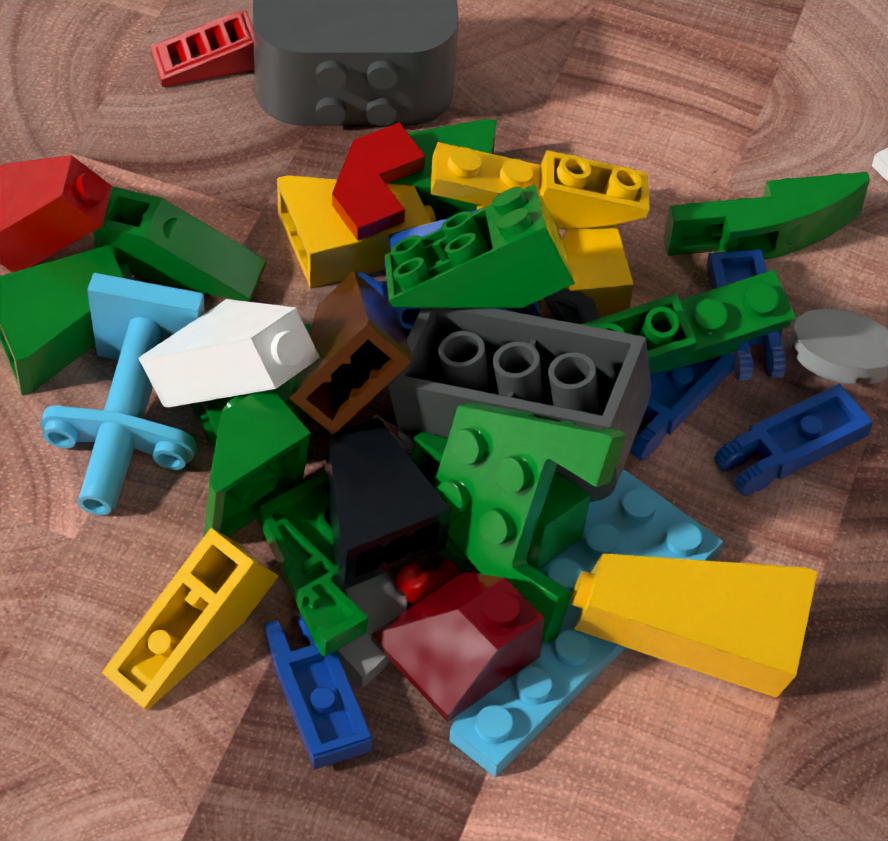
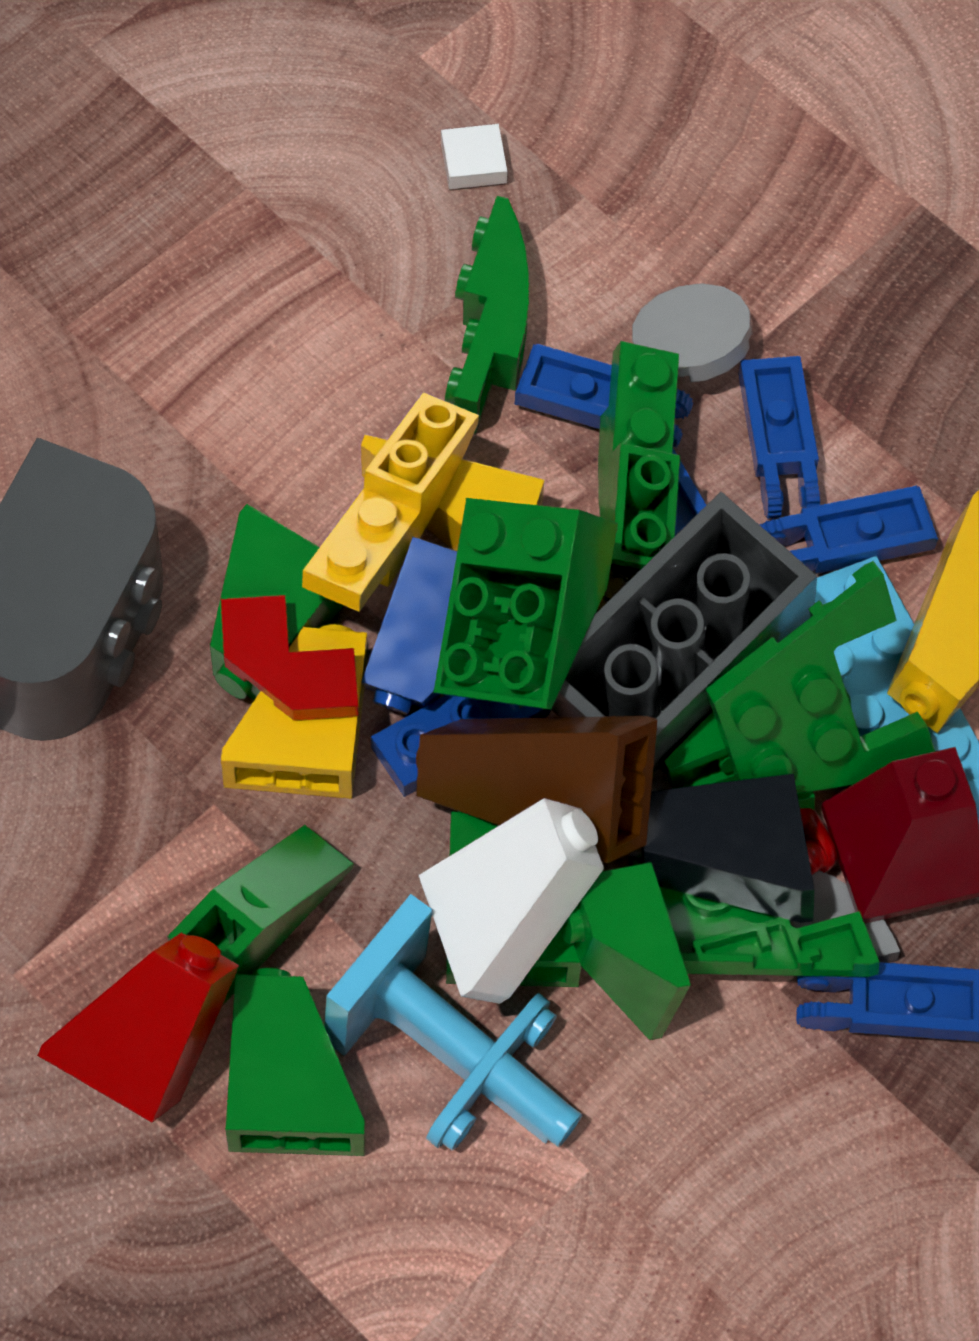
camera: 65 degrees left, 10 degrees up
yellow slope [101,528,279,710] -> none
none -> blue hinge [760,485,938,574]

